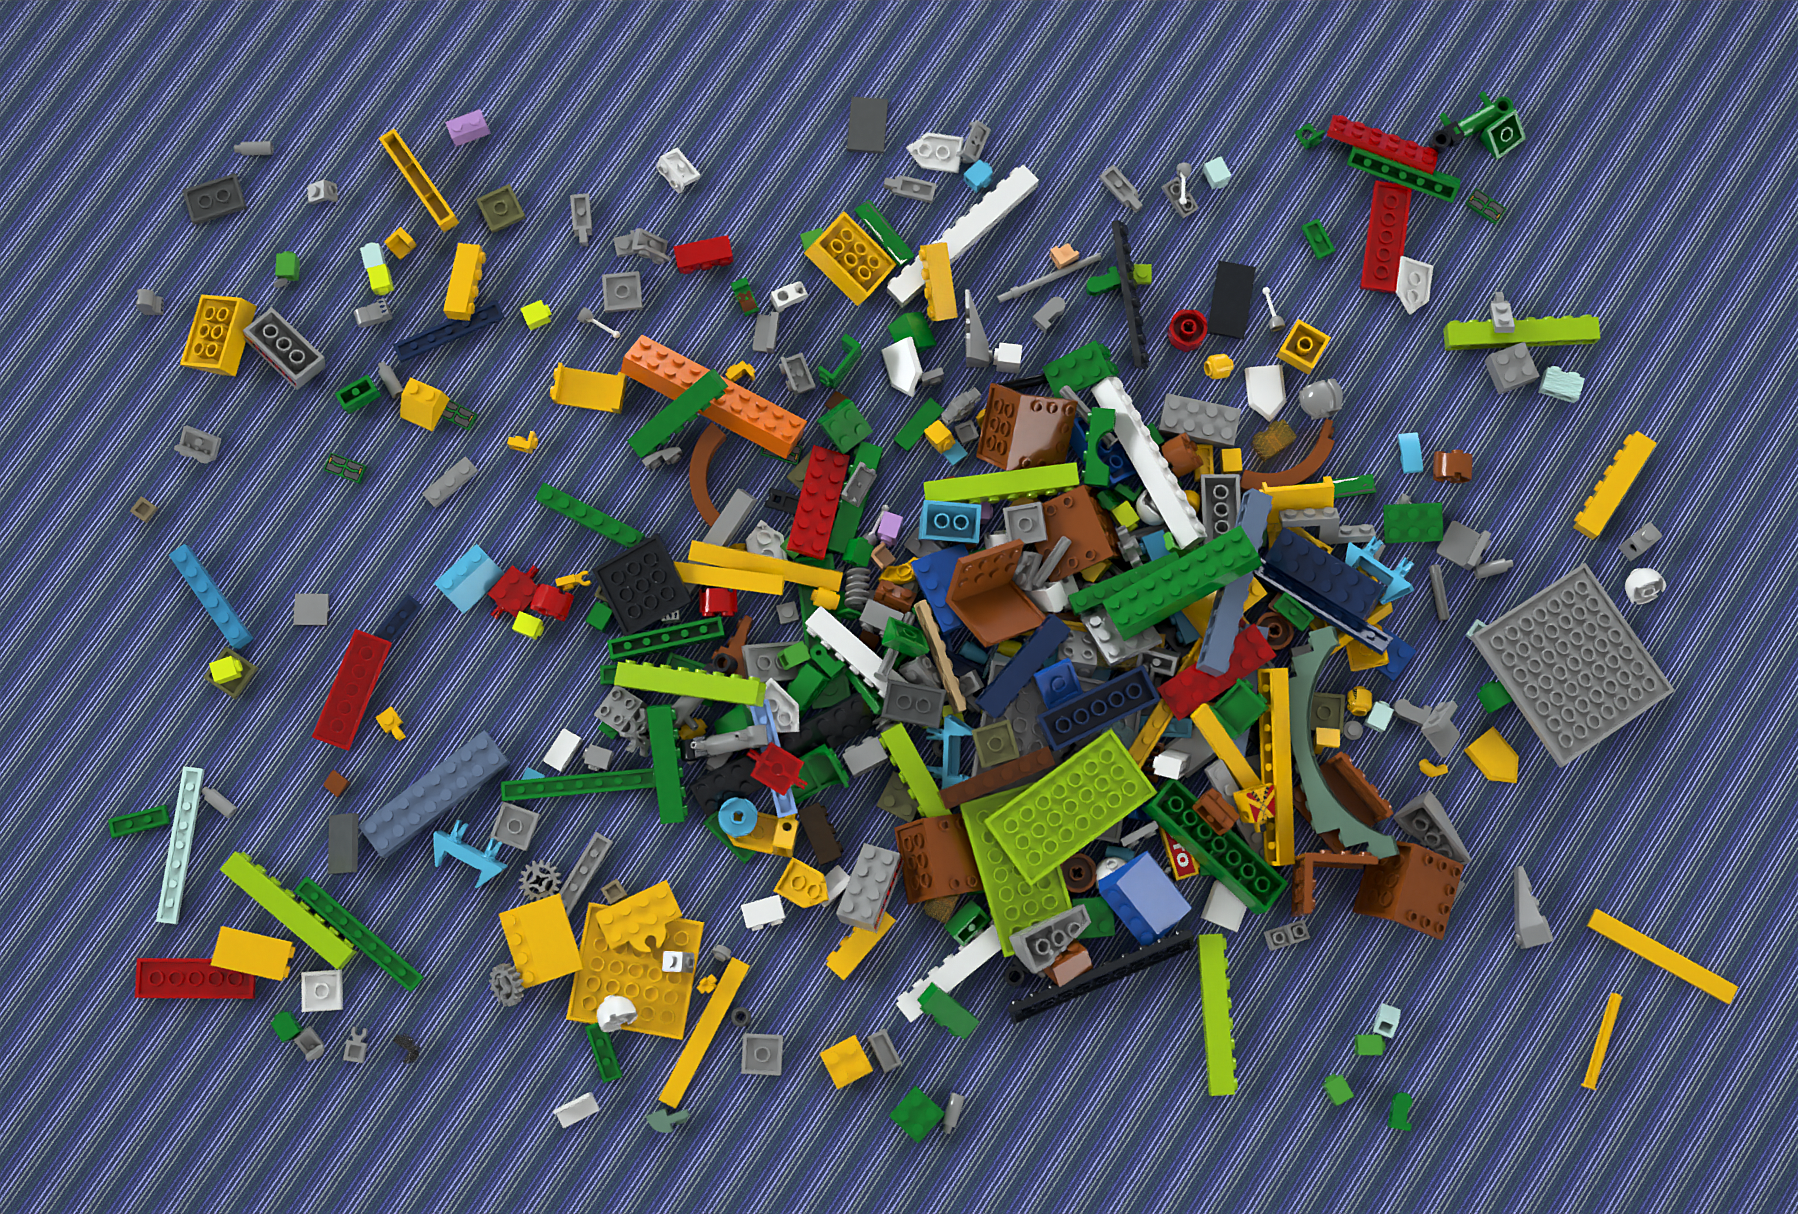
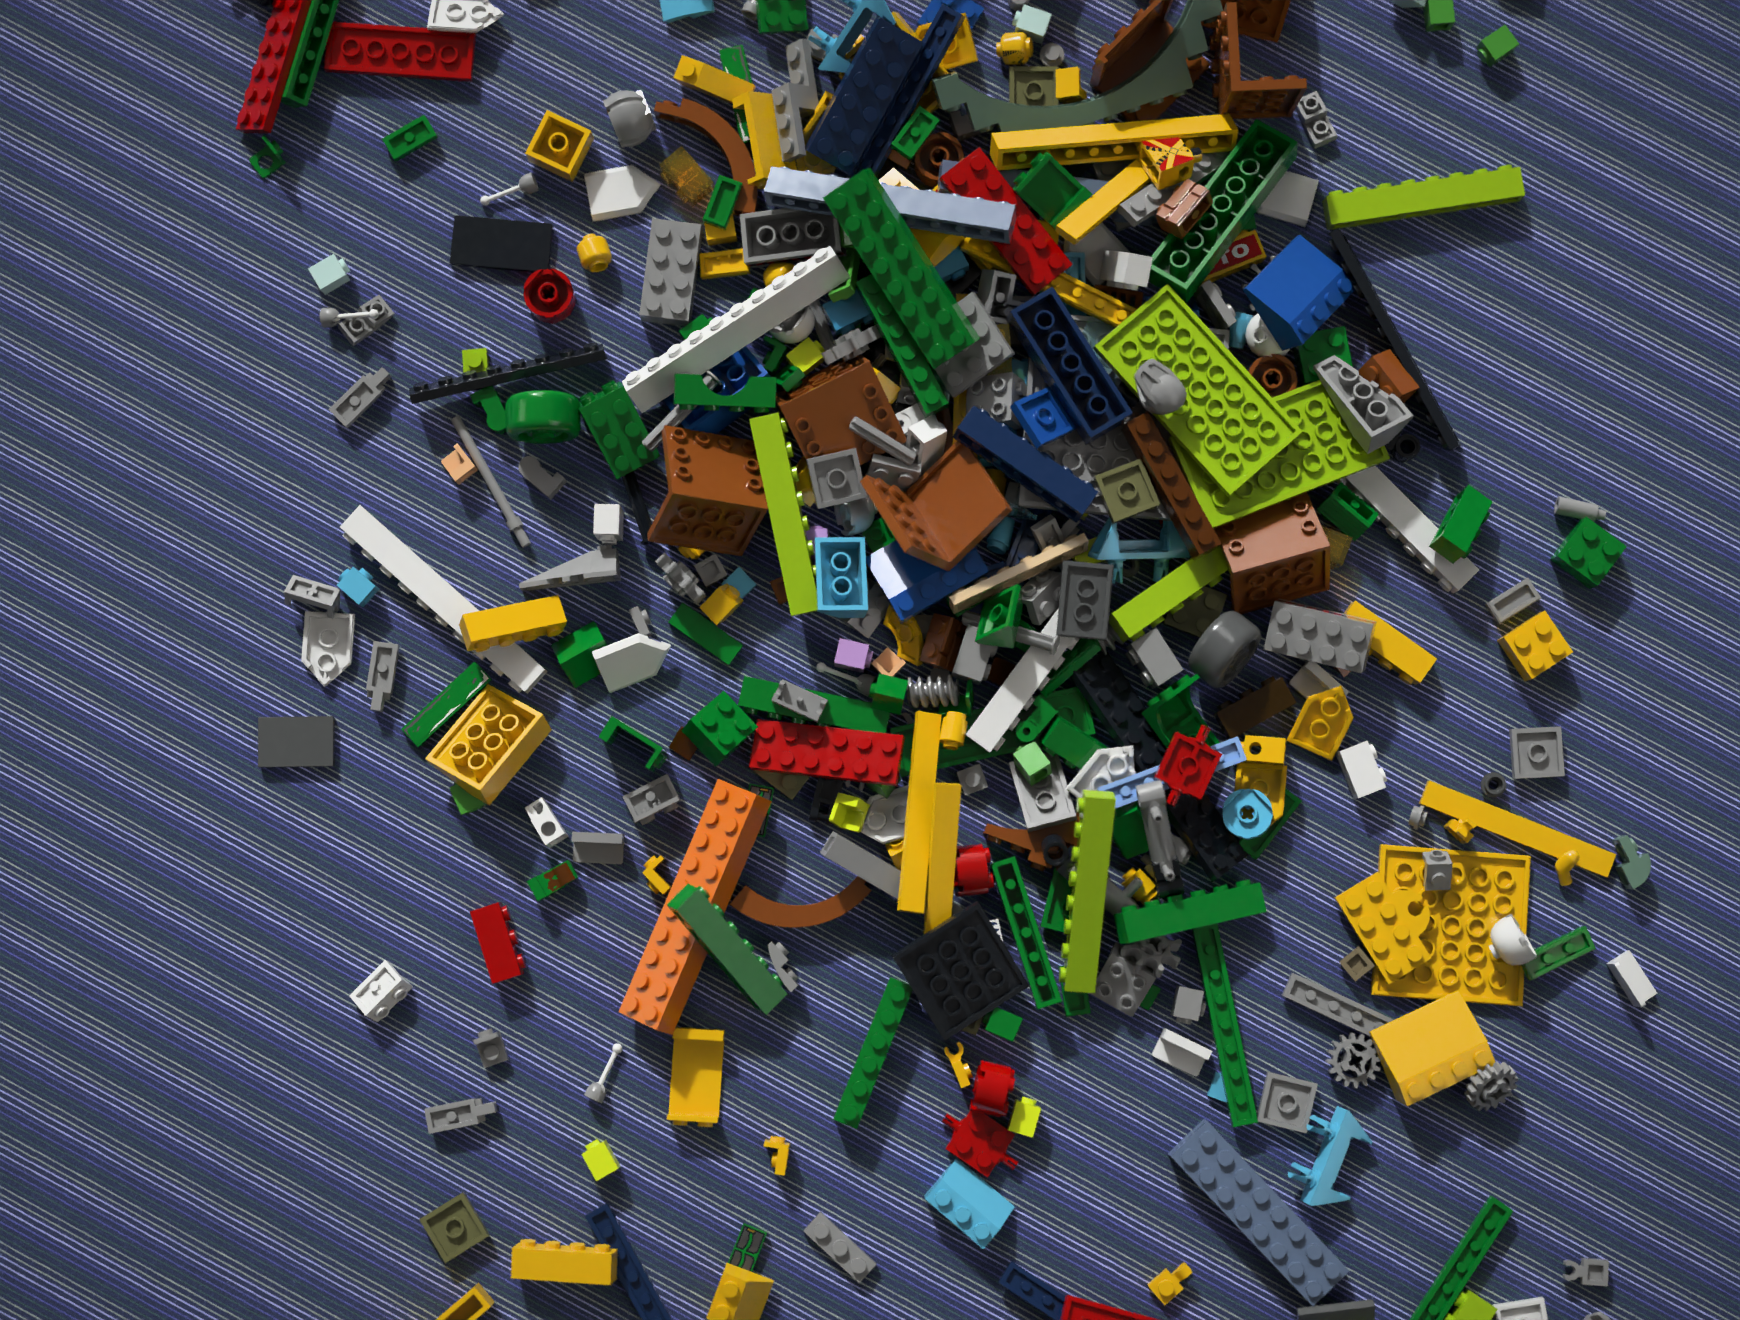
camera: 100 degrees left, 5 degrees up
clear smoke bracket [393,1033,421,1064] -> none
lavender brick [445,109,490,146] -> none
light grey plate [602,271,643,313] -> none
light grey bracket [632,228,671,264] -> none
dark orange brick [1161,432,1204,478] -> none
none -> green wheel [505,390,581,444]
none -> yellow slope [673,55,756,104]
none -> green tile [702,175,743,230]
none -> neon yellow panel [829,792,870,833]
none -> light grey helmet [1134,359,1187,415]
none -> dark grey wheel [1188,611,1261,688]
none -> yellow arm [1555,850,1580,886]

